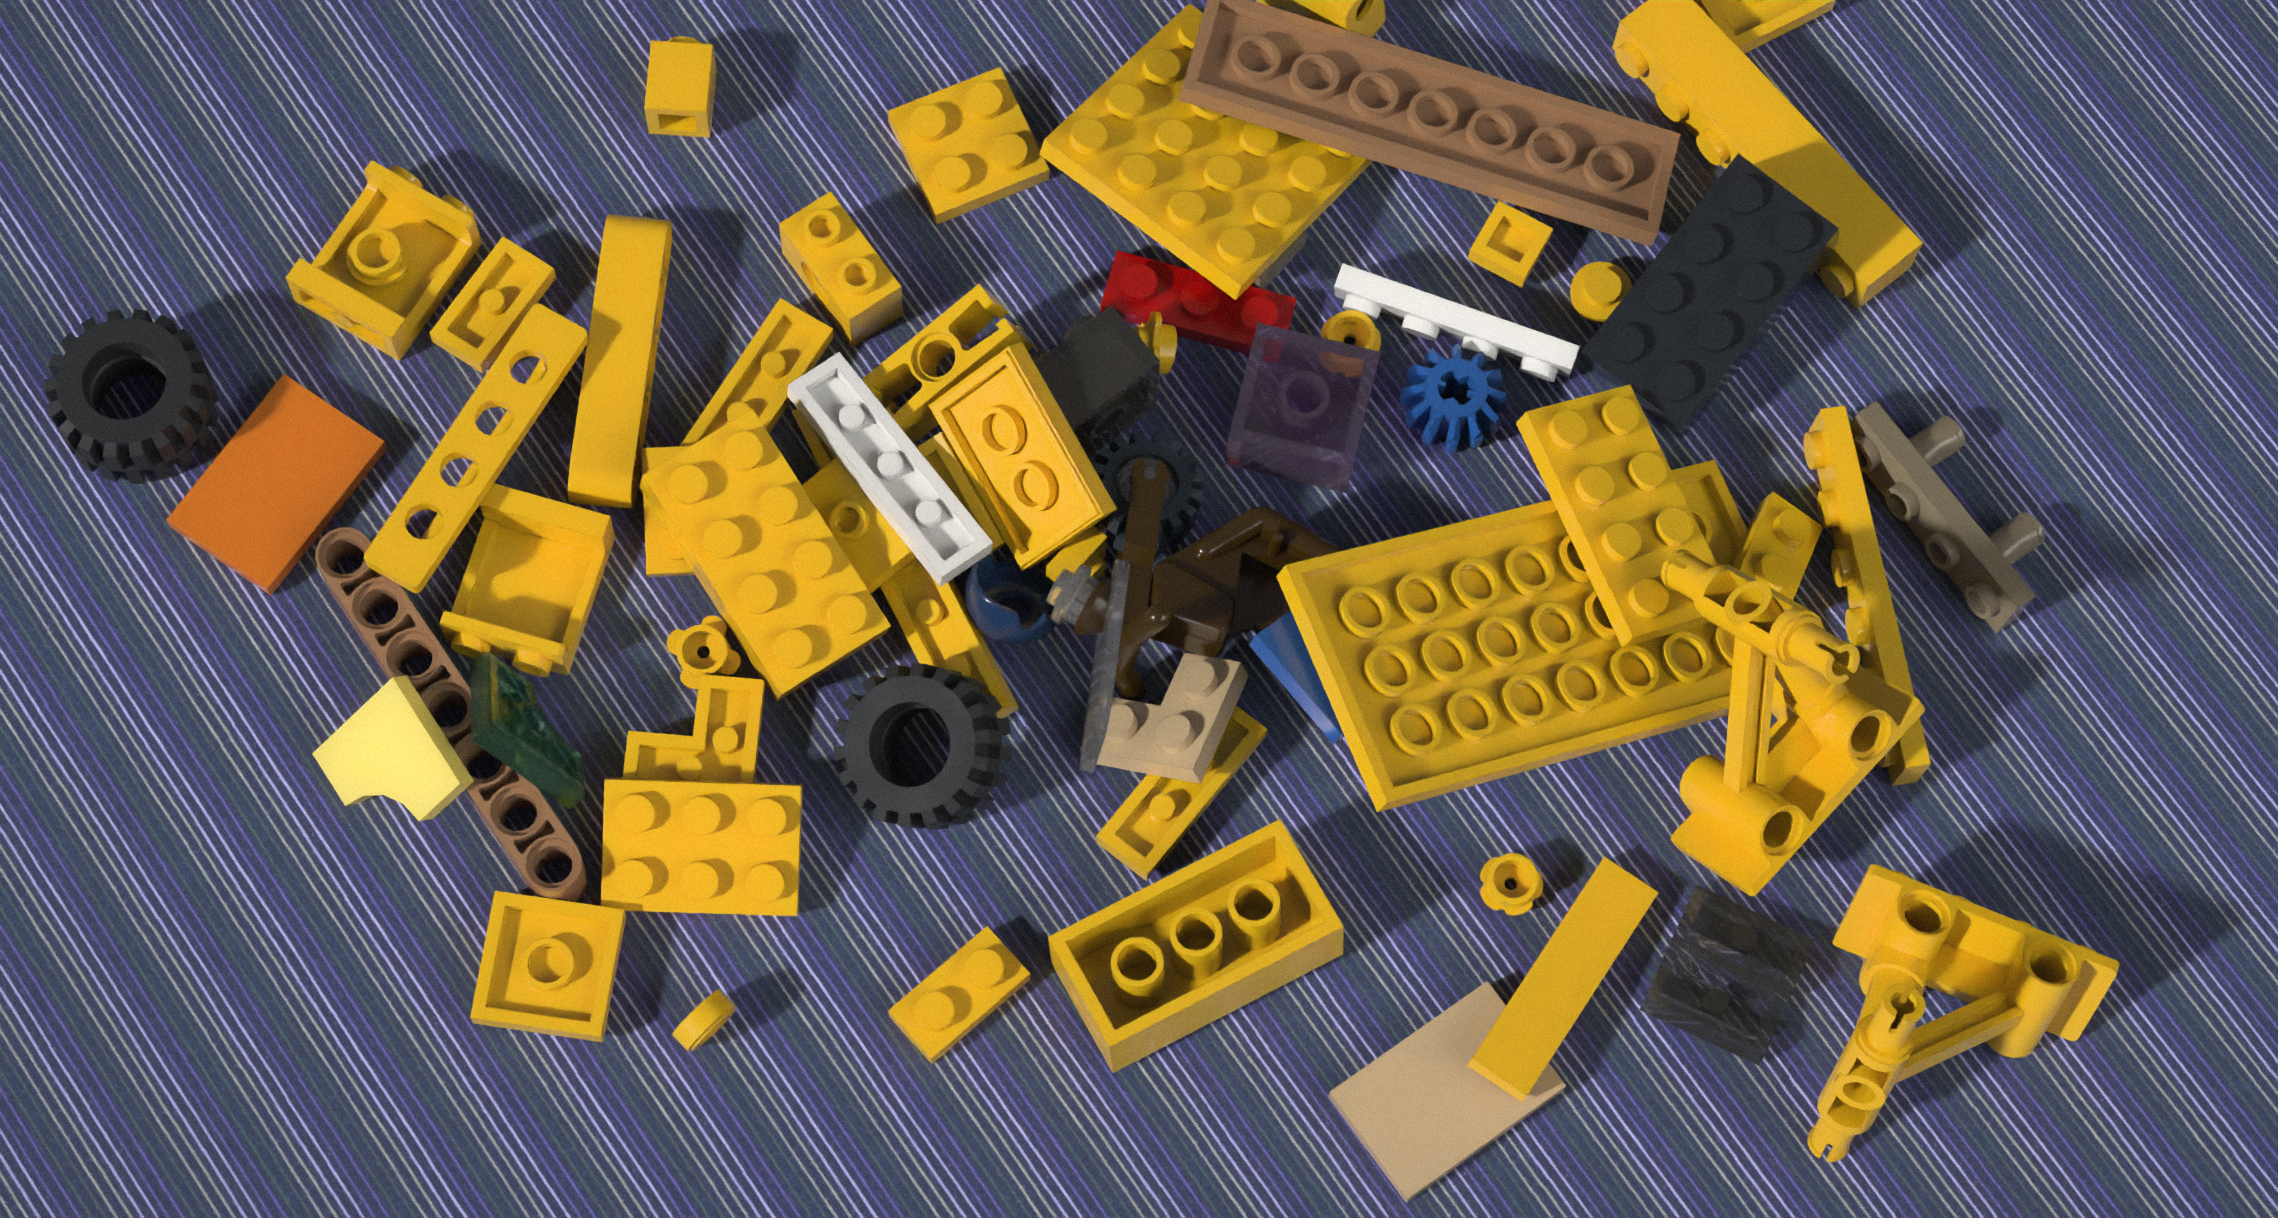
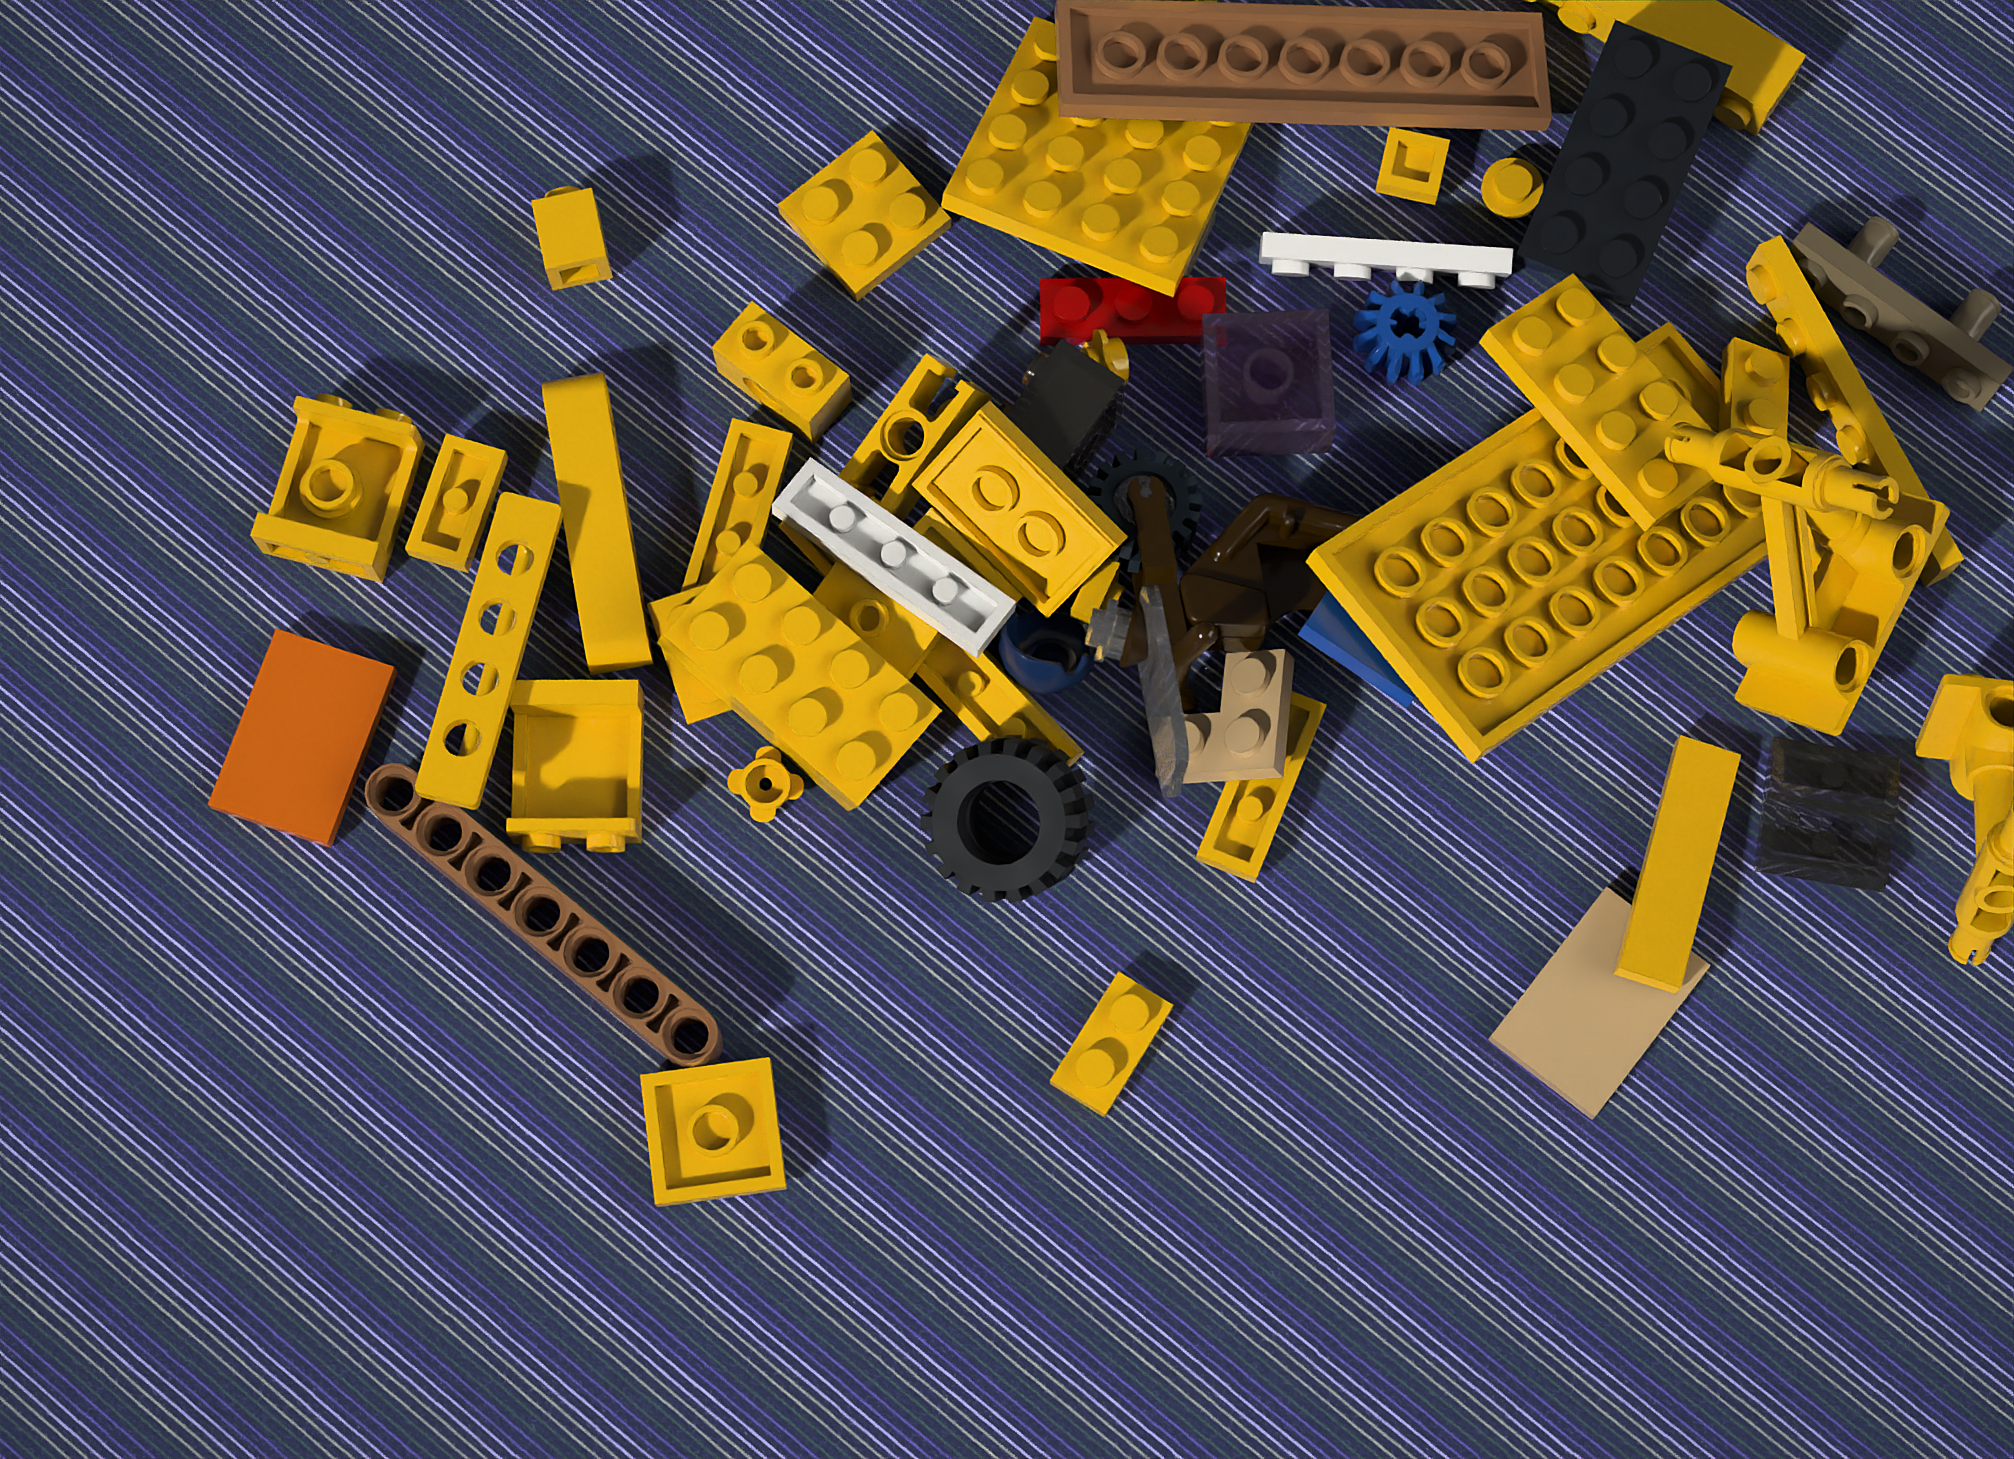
camera: 10 degrees left, 5 degrees up
black tyre [45,309,219,484] -> none
light yellow tile [312,675,474,821] -> none
clear green tile [470,651,585,810] -> none
yellow plate [601,778,803,916] -> none
yellow plate [623,674,765,782] -> none
yellow tile [672,989,736,1052] -> none
yellow brick [1048,819,1344,1073] -> none
yellow plate [1320,310,1381,370] -> none
yellow plate [1480,853,1543,916] -> none

